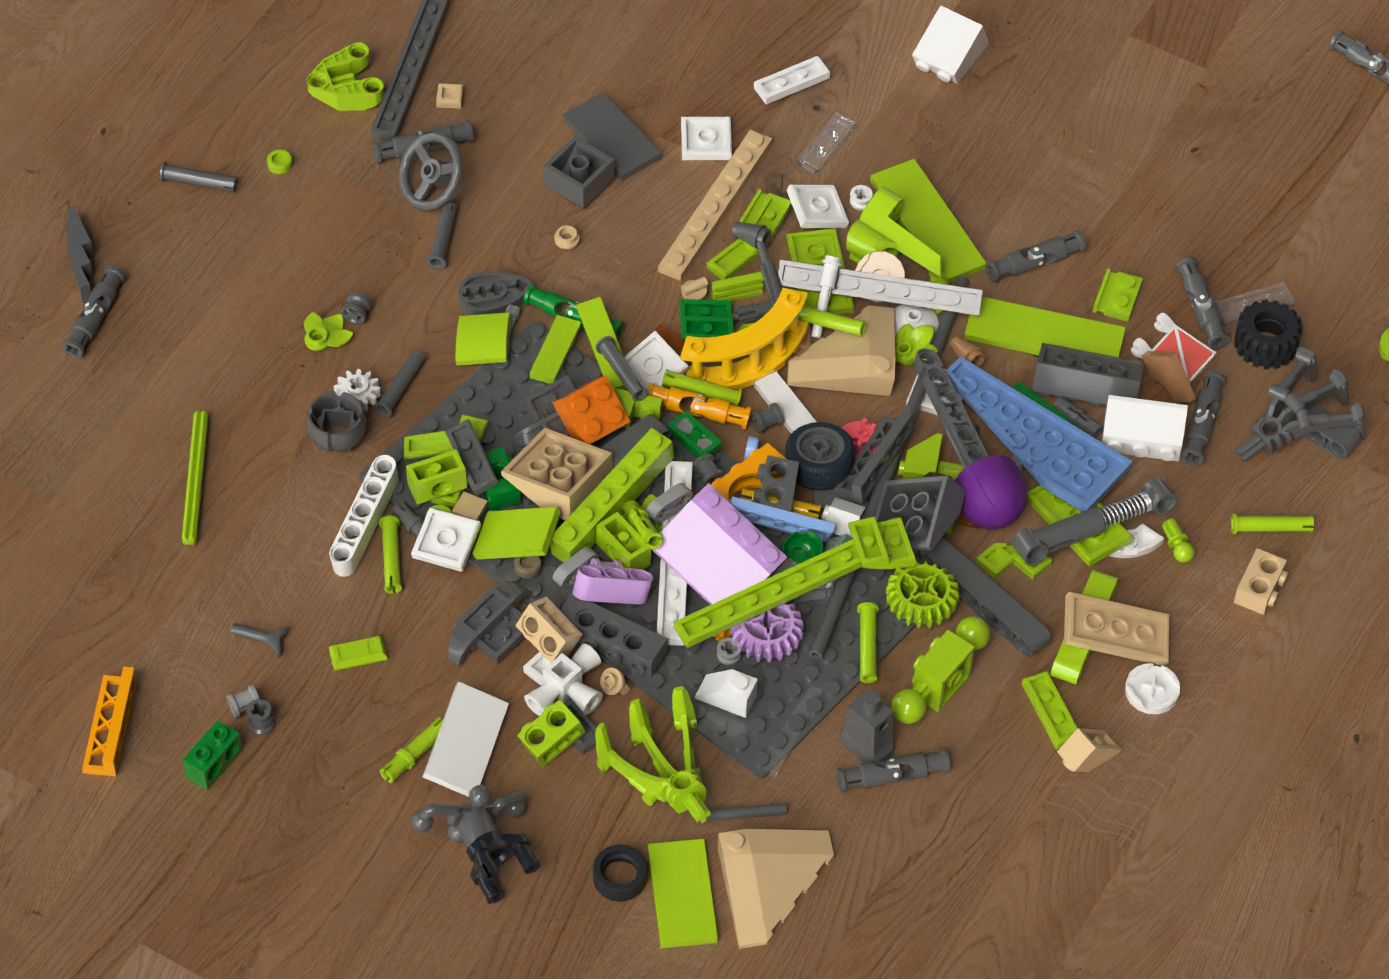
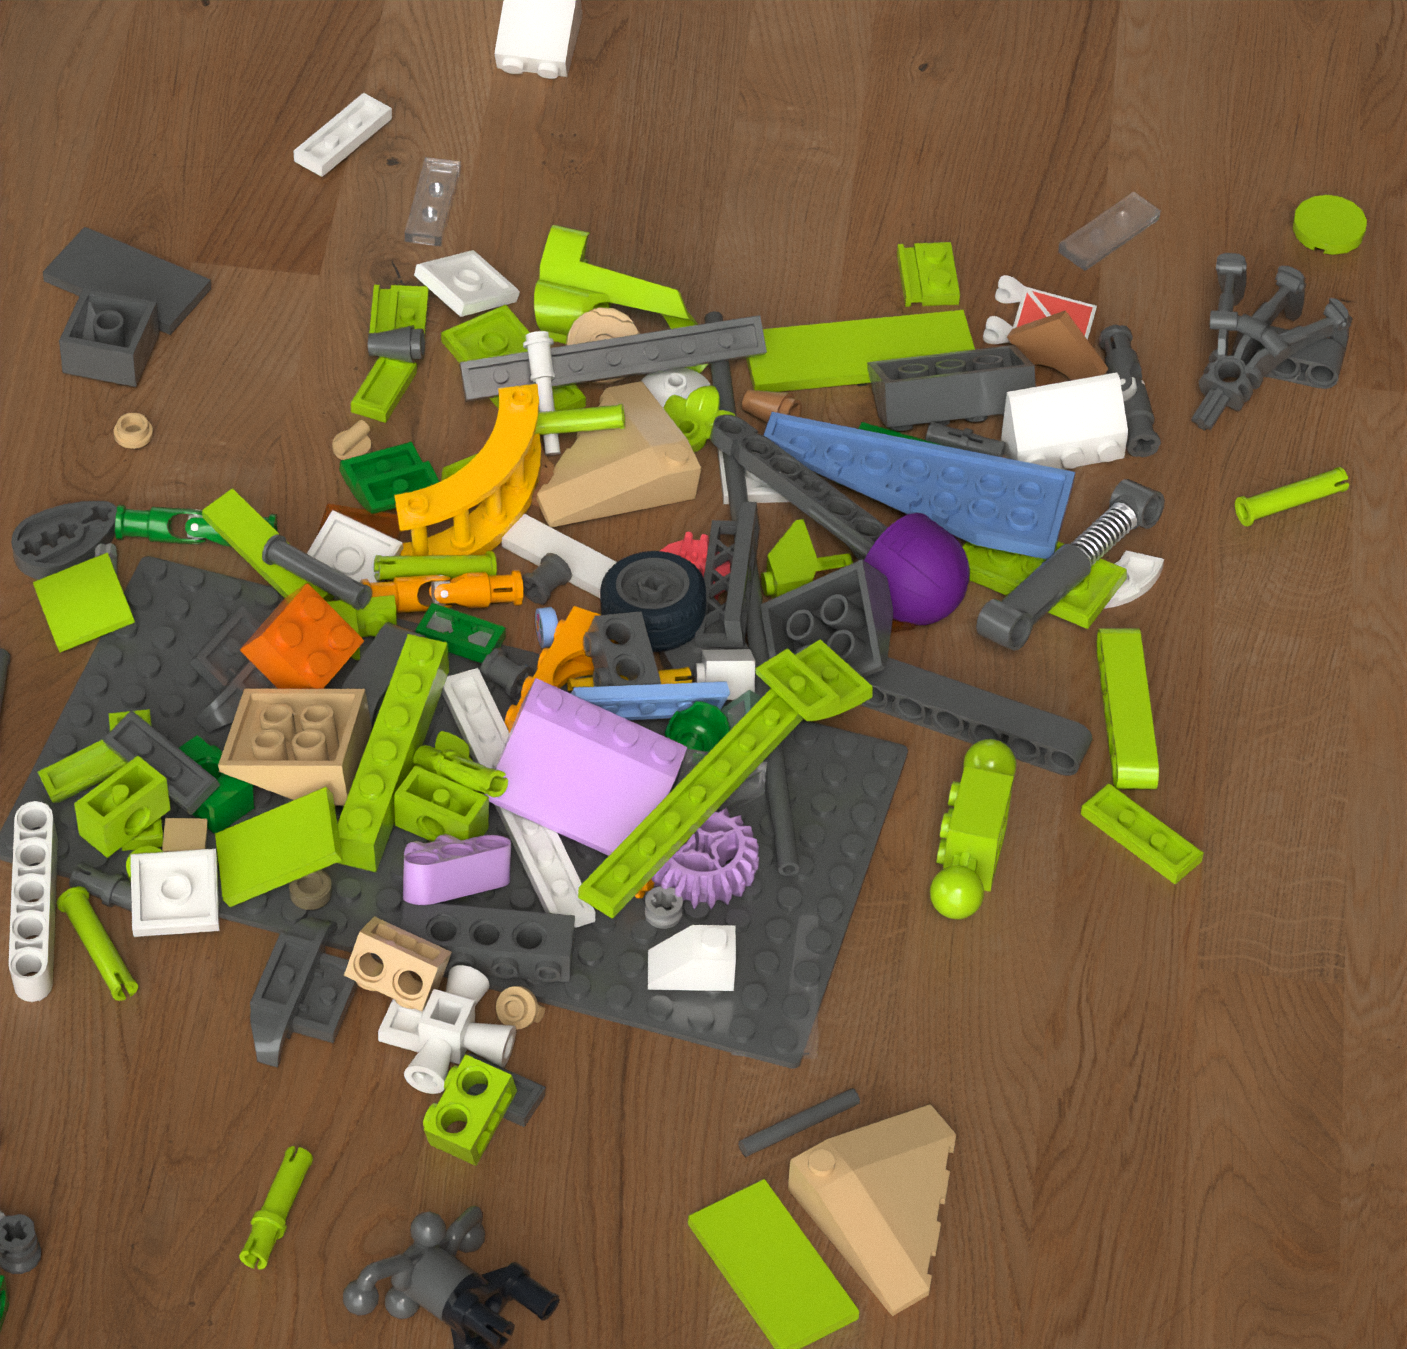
camera: 25 degrees left, 5 degrees down
lime tile [329,636,388,671] -> none
white tile [423,681,509,797] -> none
lime tile [530,315,581,384] -> none
light grey beam [553,546,599,589] -> none
black tyre [593,844,647,902] -> none
lime piece [595,686,711,823] -> none
light grey beam [646,483,693,524] -> none
tan plate [658,129,772,281] -> none
white tile [681,117,732,160] -> none
lime tile [711,272,764,301] -> none
dark grey piece [731,300,772,324] -> none
dark grey axle [757,241,782,307] -> none
dark grey piece [836,748,950,793] -> none
dark grey piece [839,690,894,763] -> none
white bush [850,185,873,210] -> none
lime pin [857,602,879,683] -> none
lime tile [870,159,986,283] -> none
lime gear [886,560,959,629] -> none
lime tile [976,543,1052,580] -> none
dark grey piece [985,230,1086,282] -> none
tan slope [1057,728,1122,772] -> none
tan tile [1064,592,1169,666] -> none
white tile [1125,663,1180,714] -> none
lime axle [1162,518,1195,563] -> none
dark grey piece [1175,257,1230,350] -> none
black tyre [1234,300,1303,369] -> none
tan brick [1234,548,1288,615] -> none

